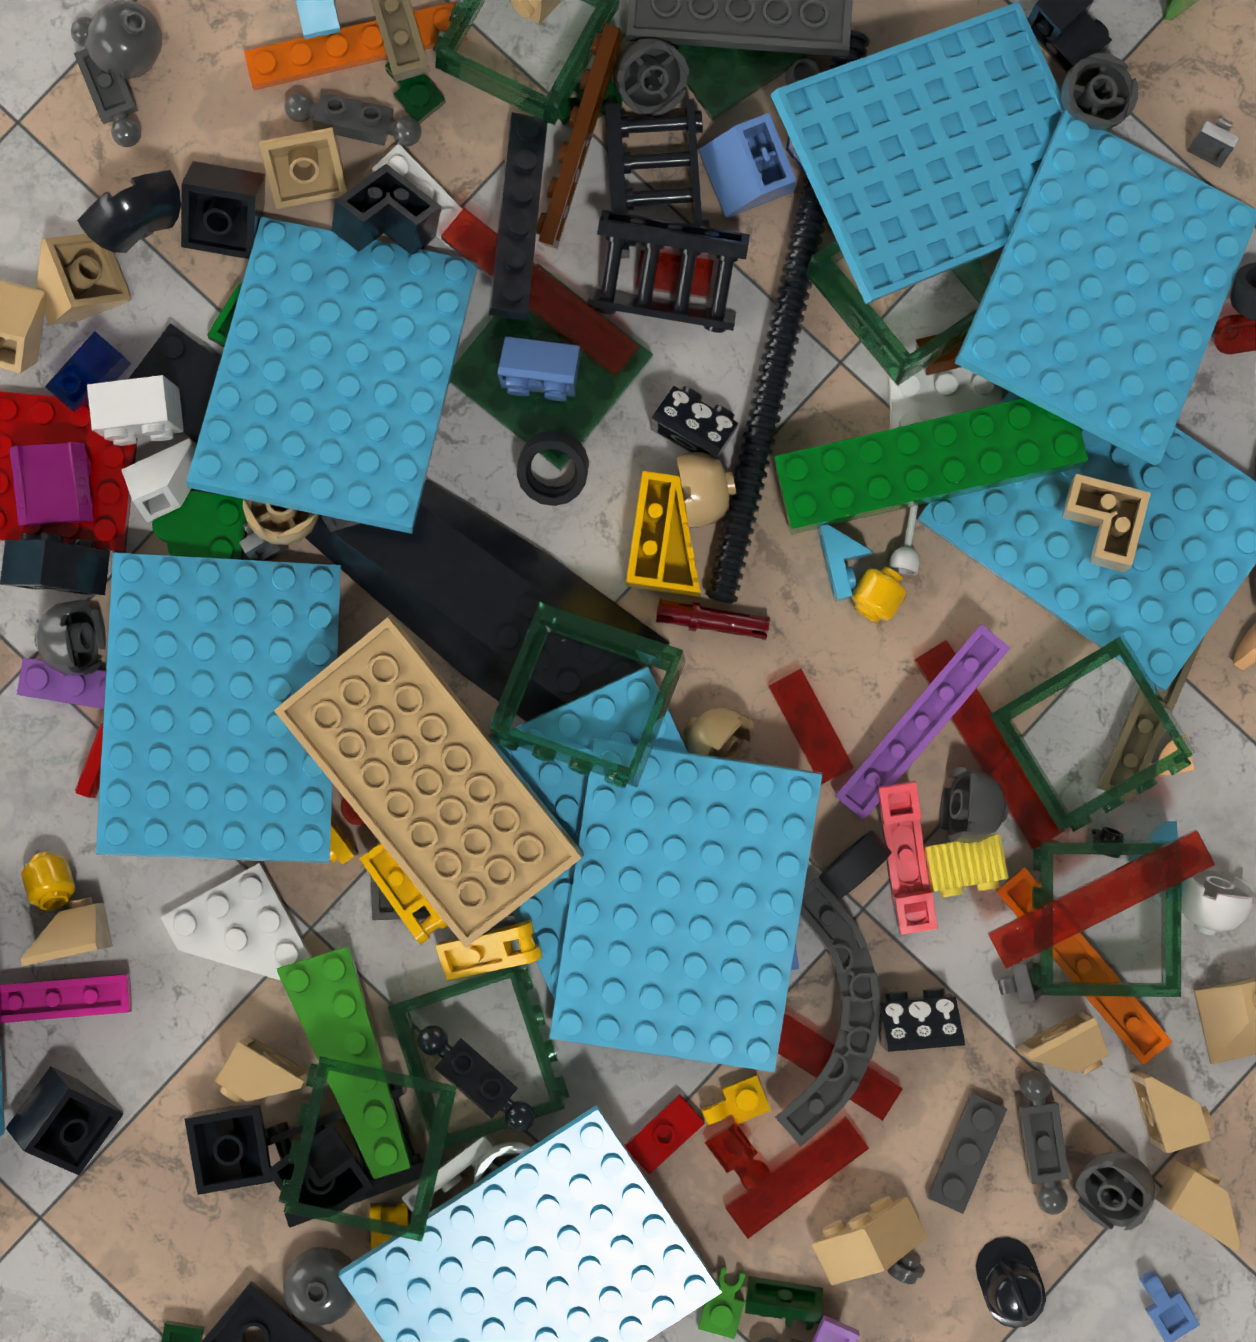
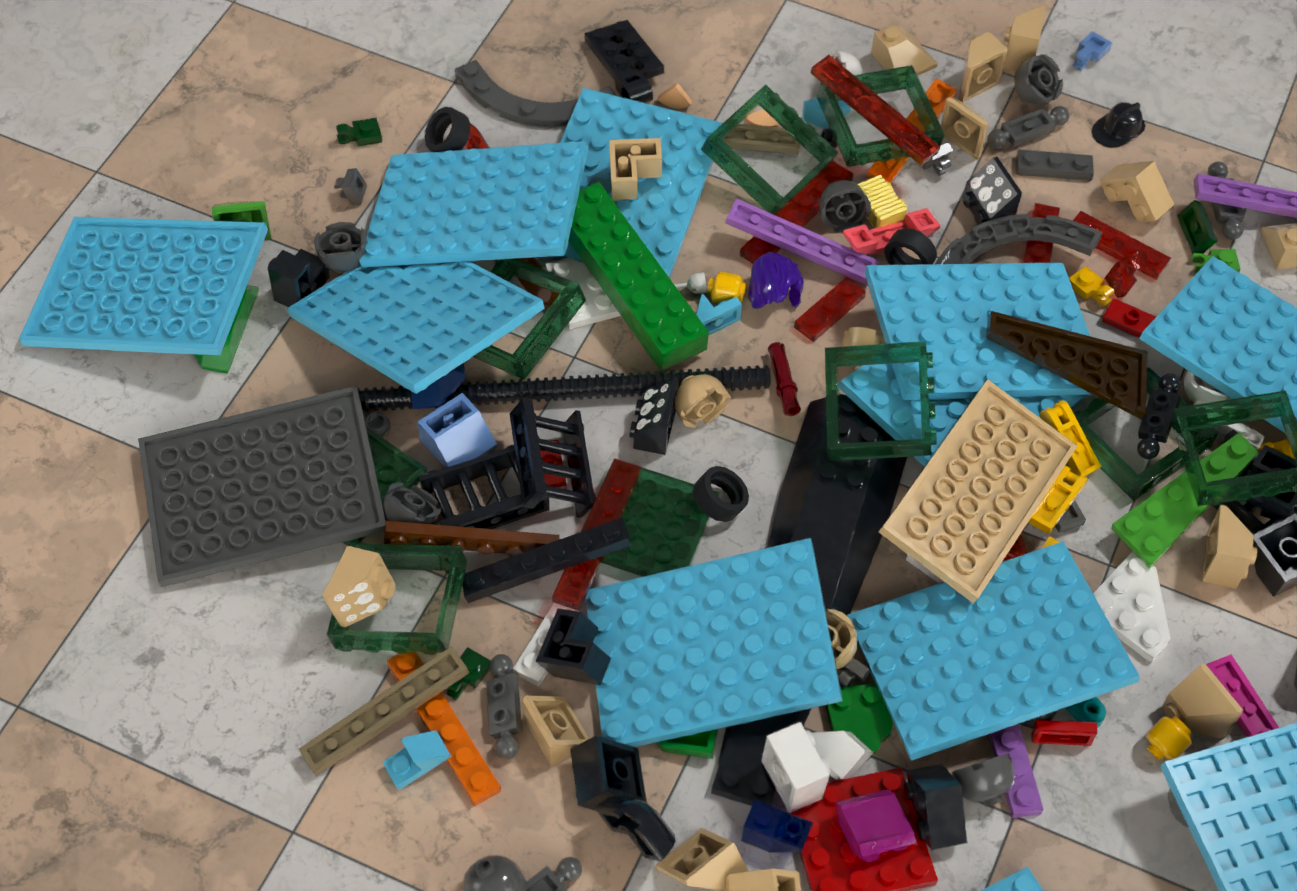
camera: 110 degrees left, 30 degrees down
medium blue slope [498,337,581,401] -> none
yellow wedge [626,471,701,597] -> none
none -> dark purple hair [748,252,804,309]
none -> dark brown wing [986,311,1147,420]

